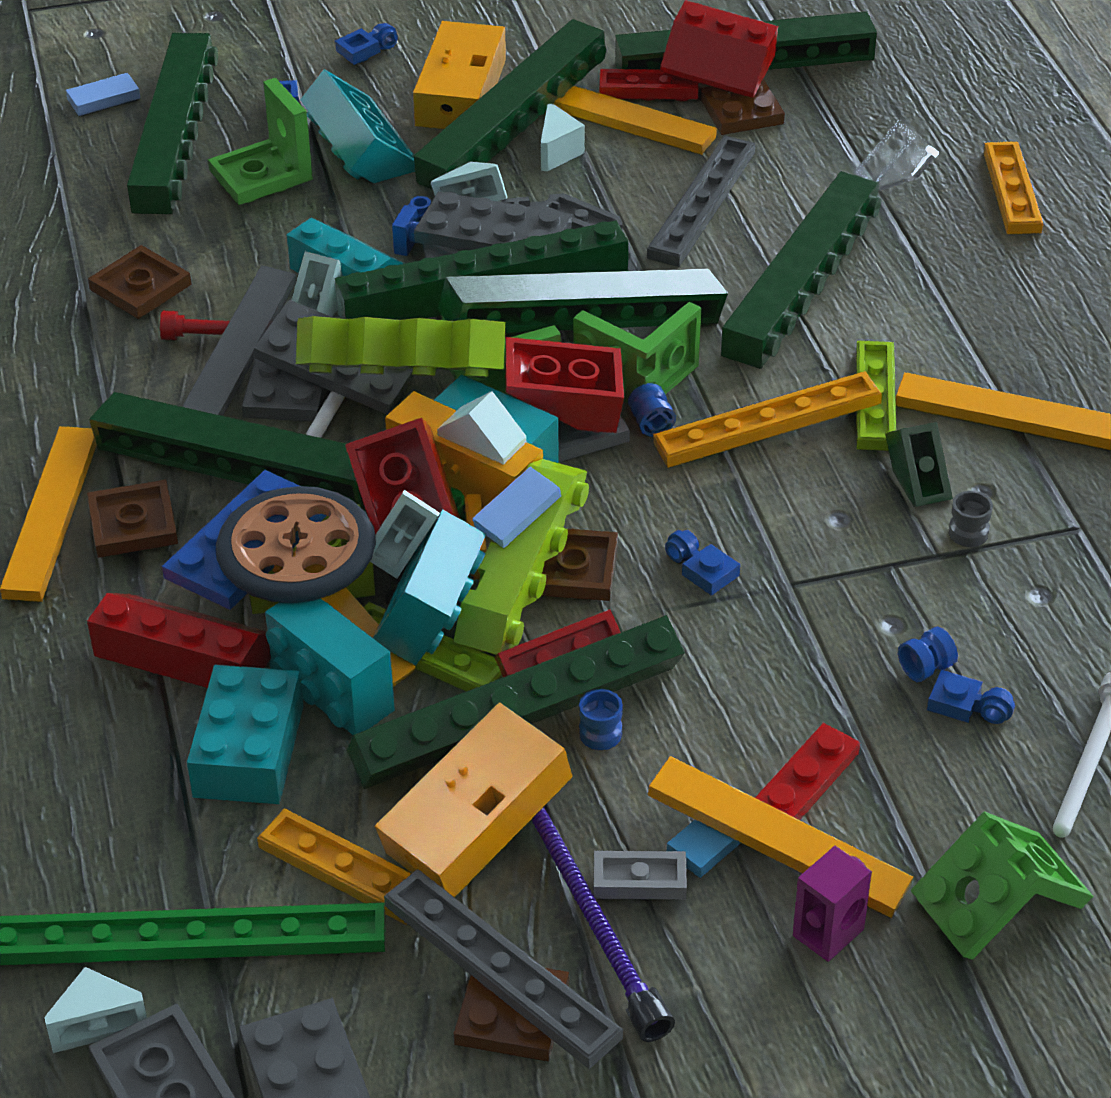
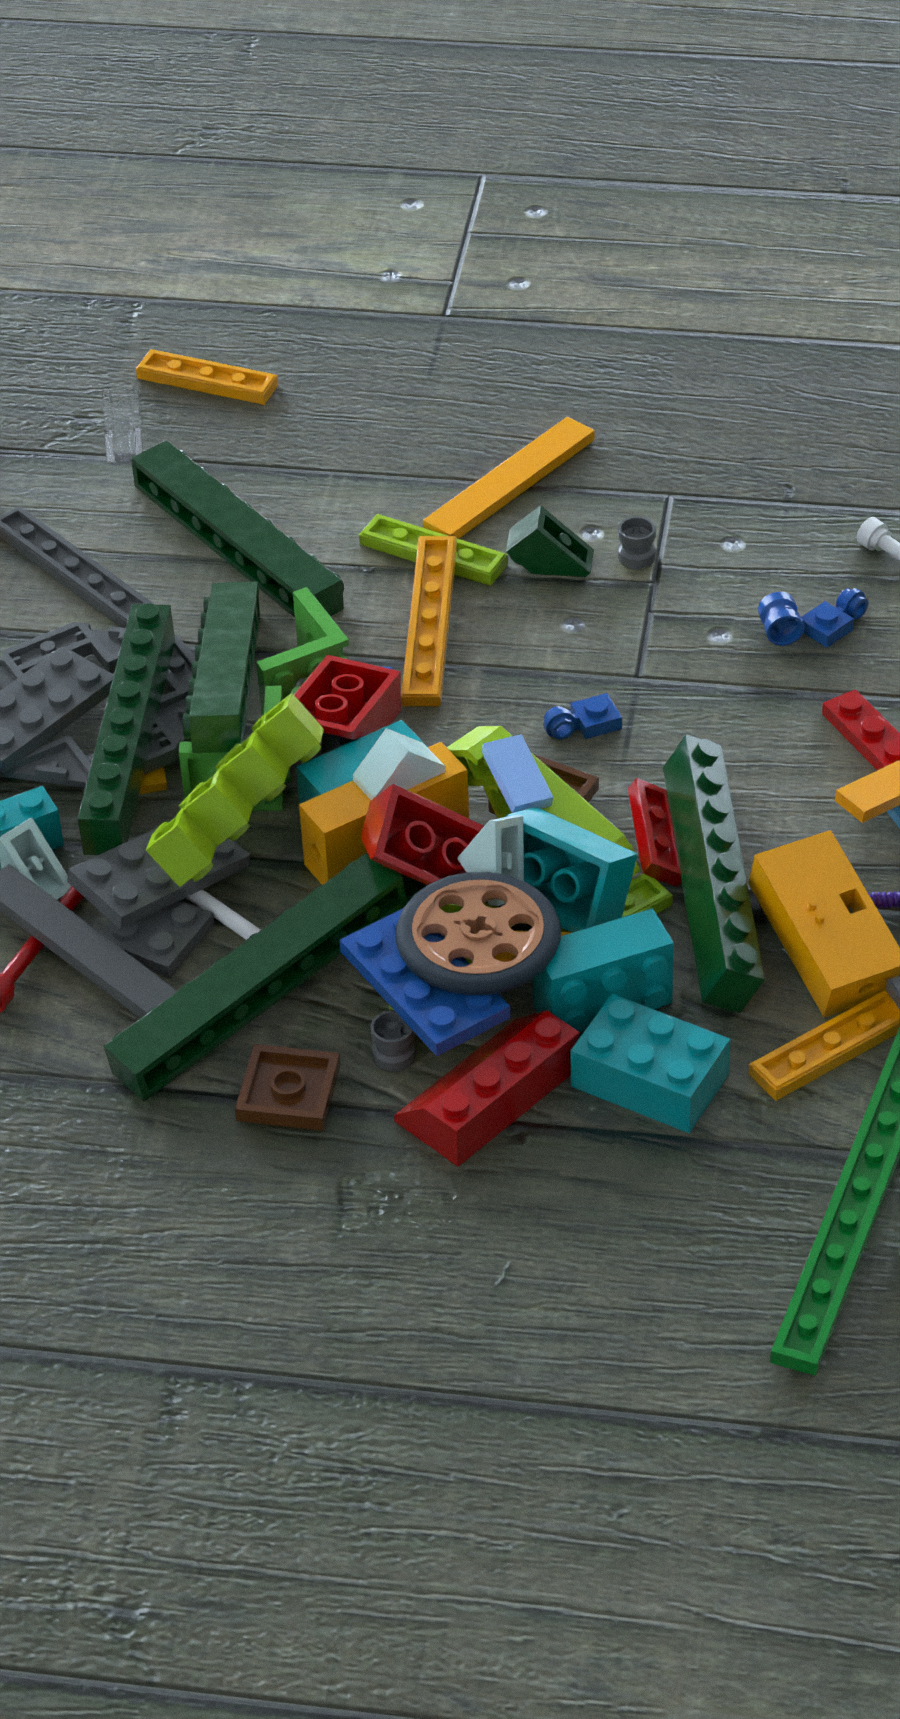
camera: 65 degrees left, 0 degrees up
light orange tile [0,426,97,602] -> none
blue wheel [579,689,623,750] -> none

